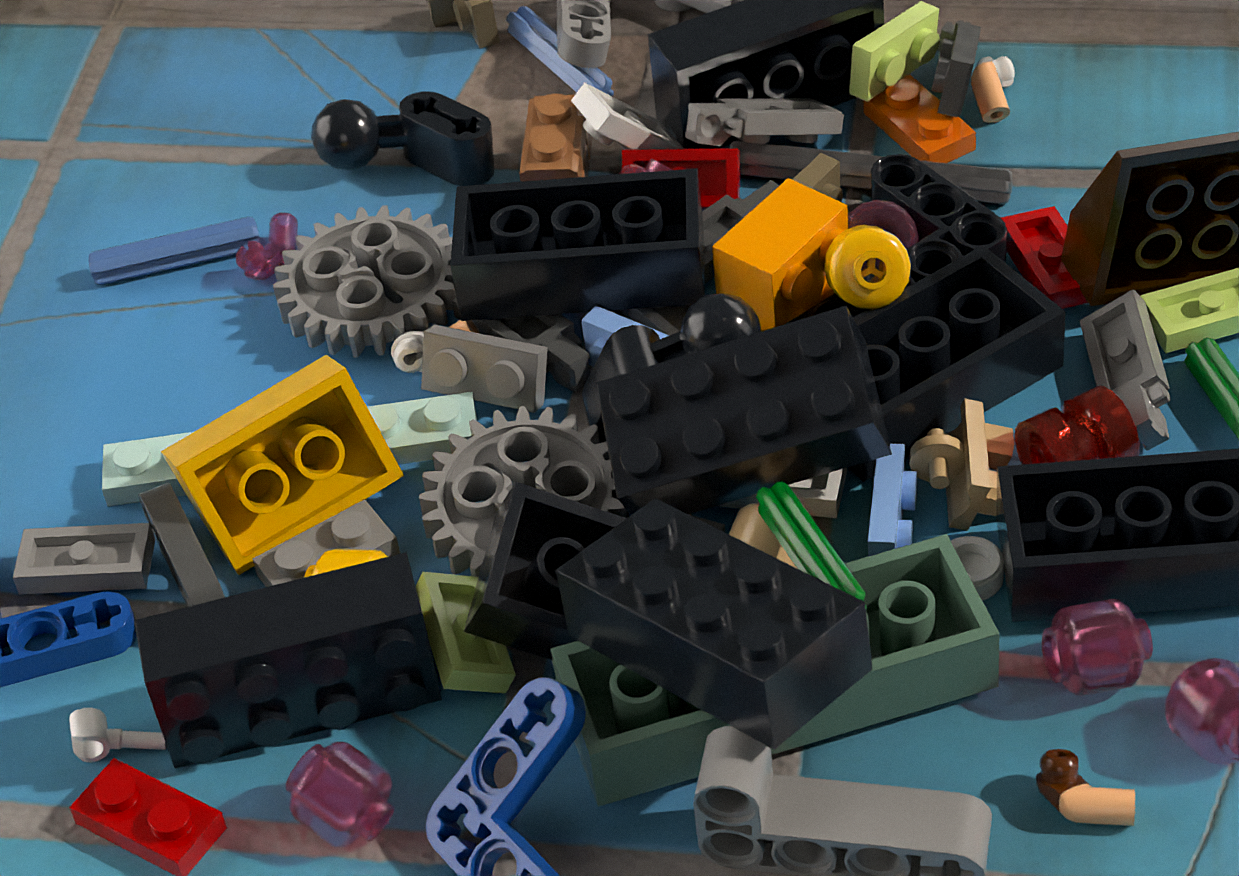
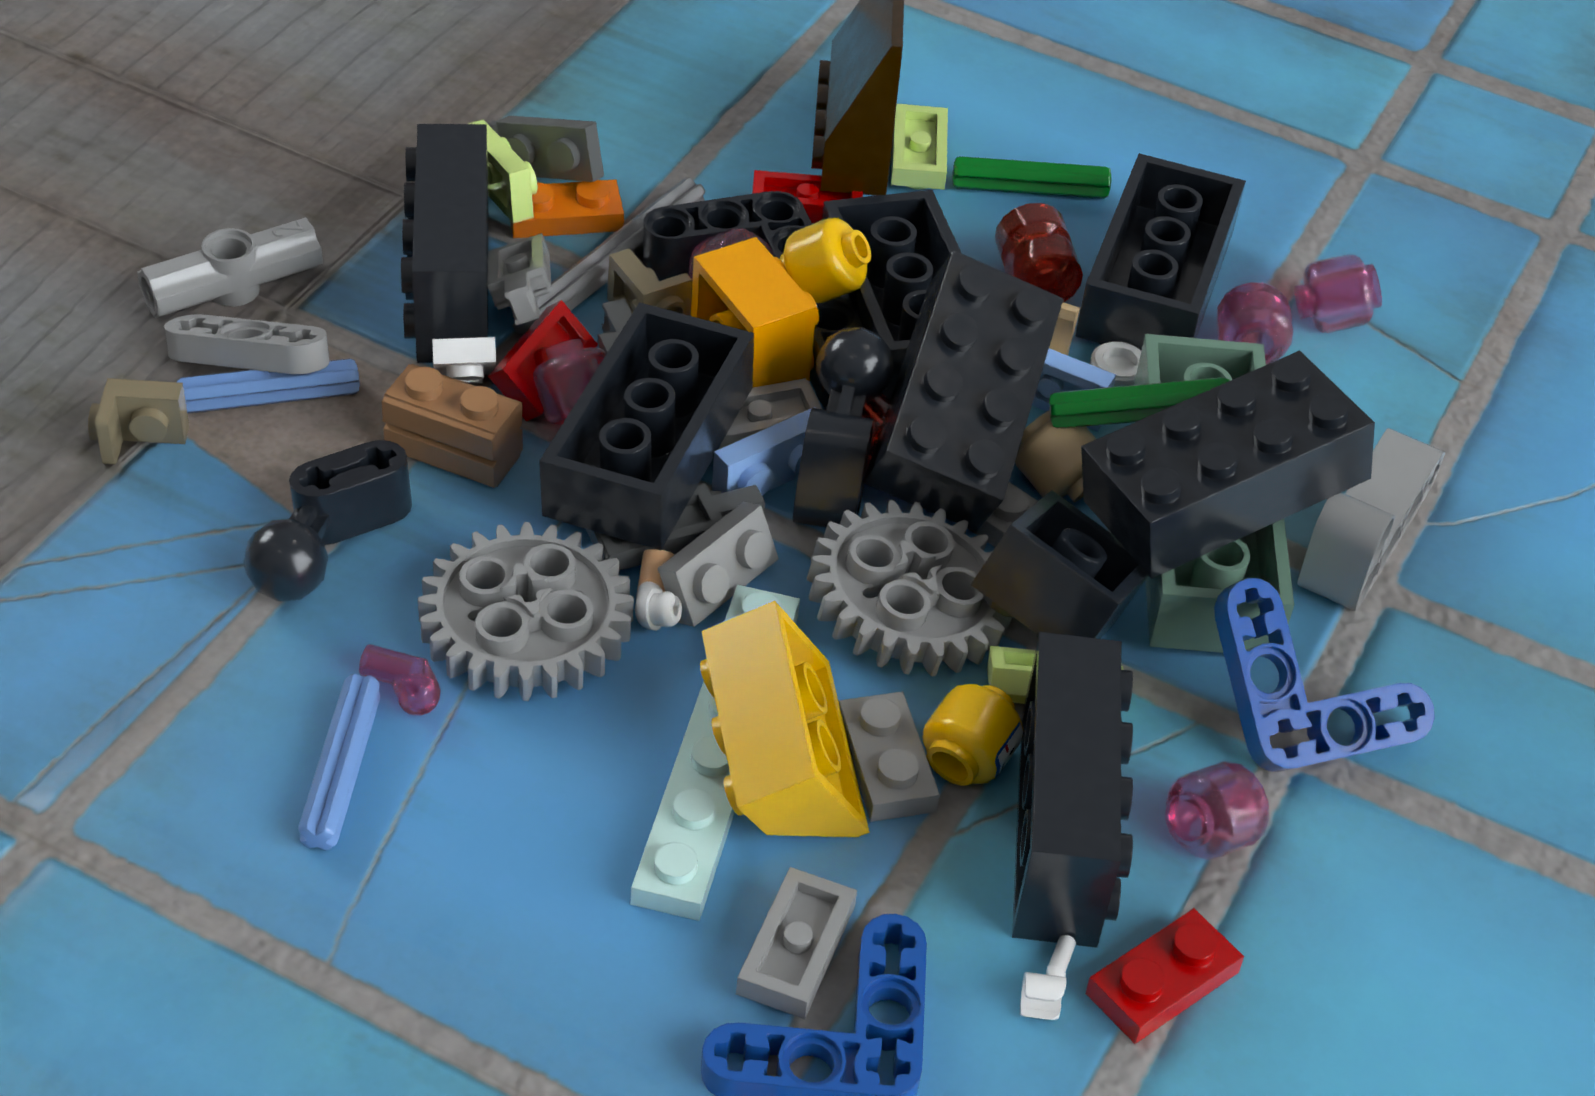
camera: 80 degrees left, 0 degrees up
dark grey beam [138,482,225,607] -> none
arm [1035,749,1135,826] -> none
light grey hinge [1079,289,1170,451] -> none

